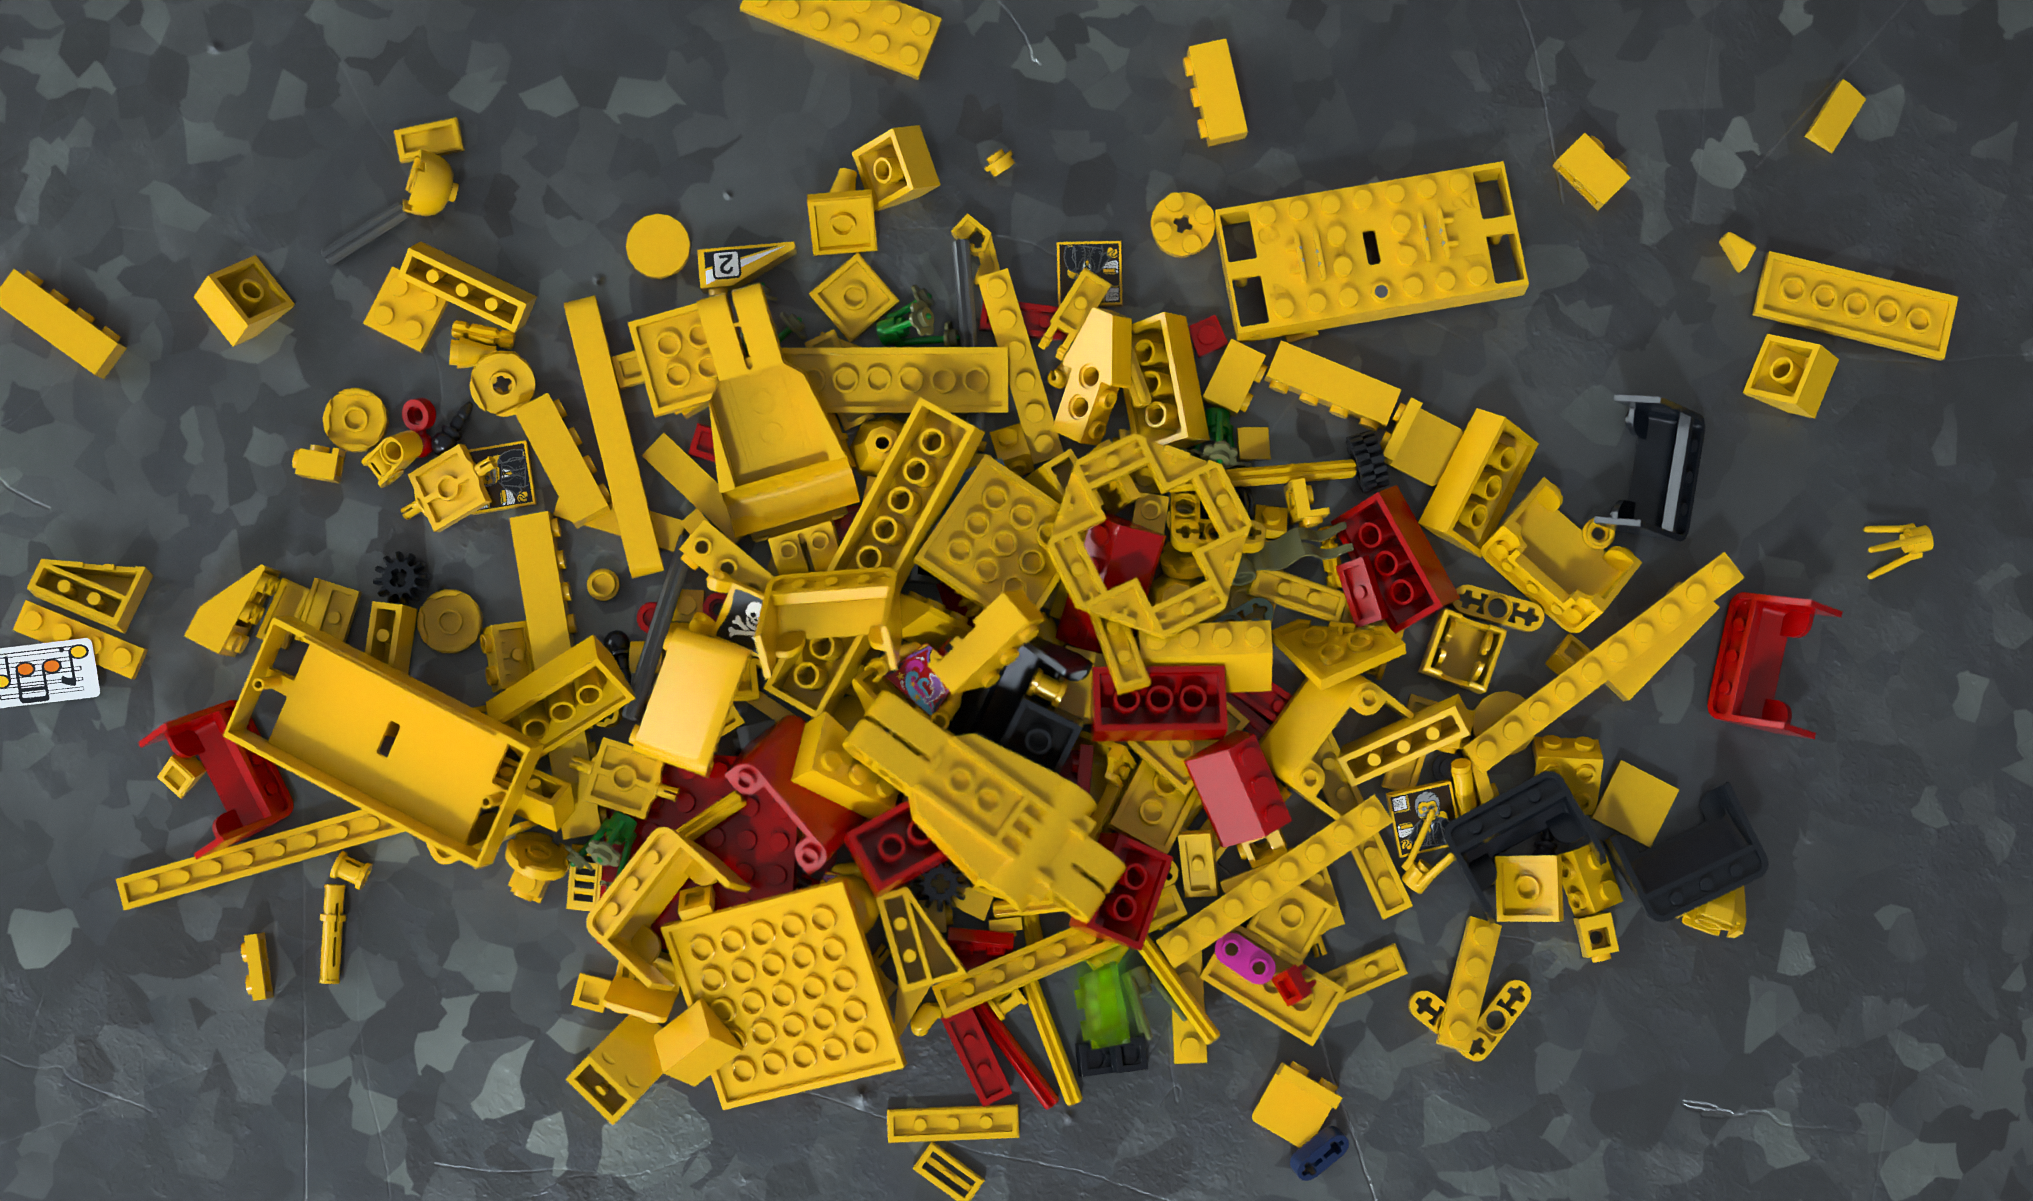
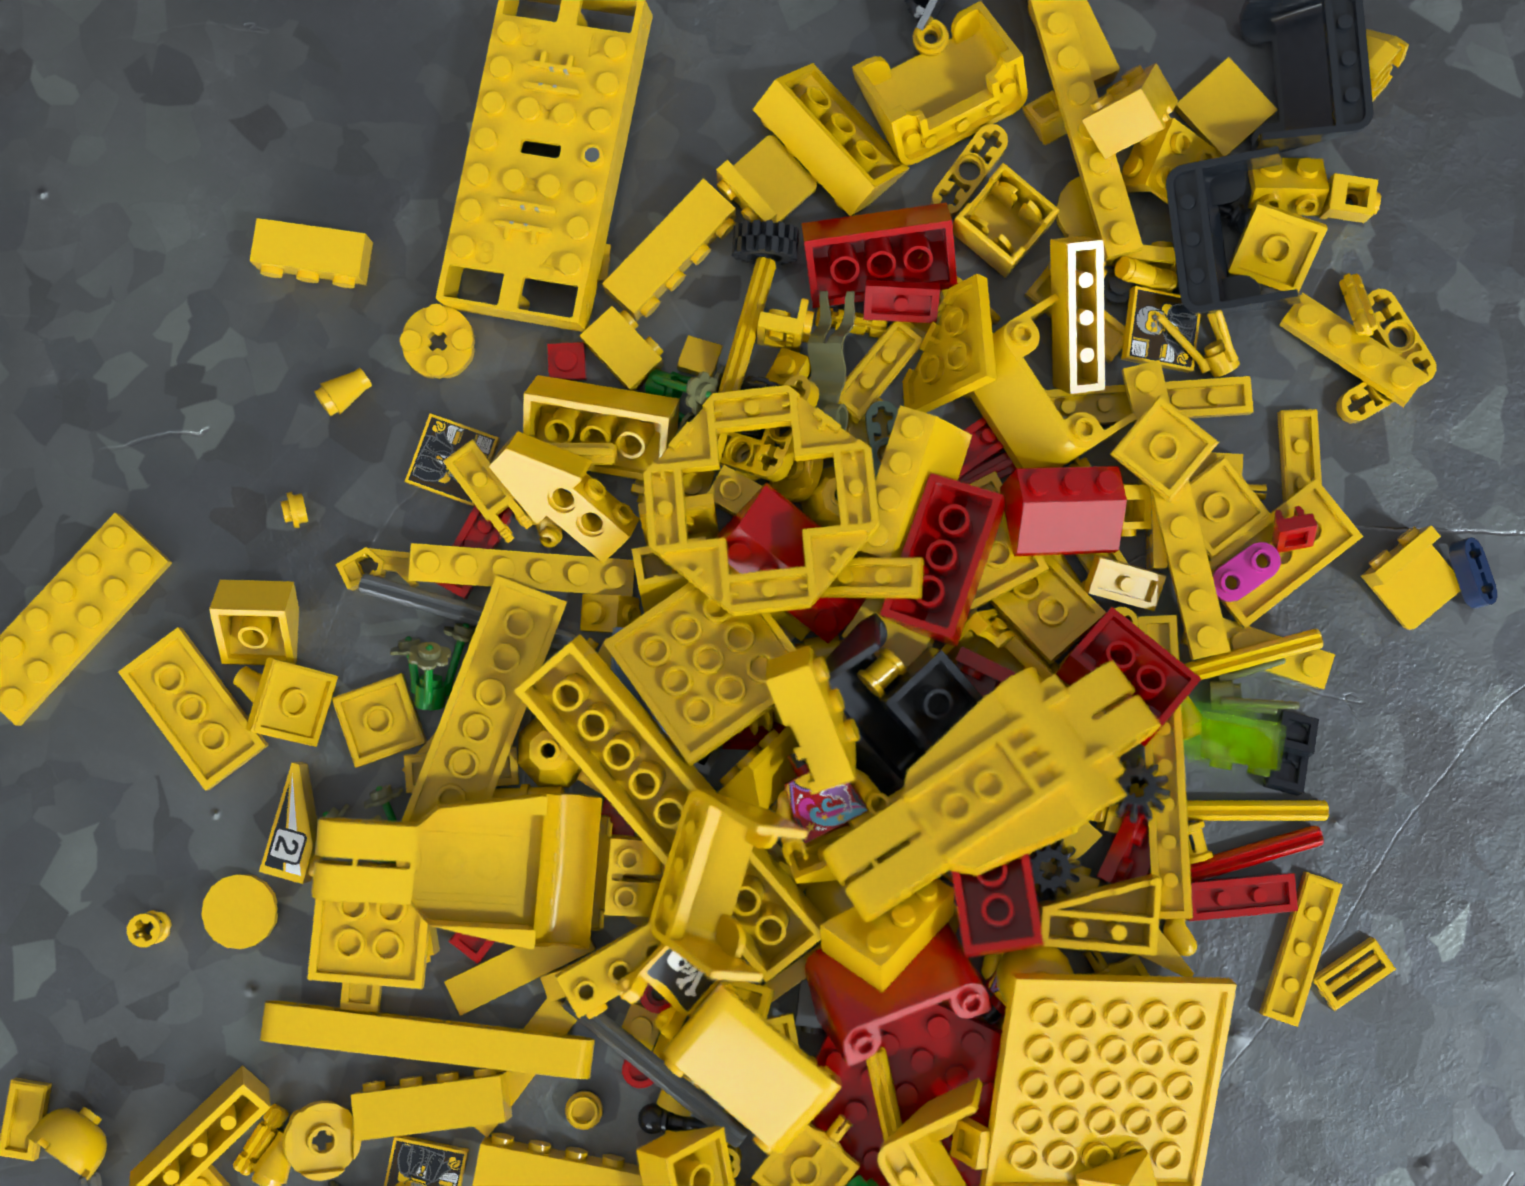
camera: 70 degrees left, 0 degrees up
none -> yellow plate [118,627,269,791]
none -> yellow bush [127,910,172,947]
none -> yellow cone [314,368,372,416]
none -> yellow wedge [1082,63,1178,159]
none -> black gear [1108,758,1170,823]
none -> yellow tile [1110,395,1219,502]
none -> yellow axle [1339,273,1378,336]

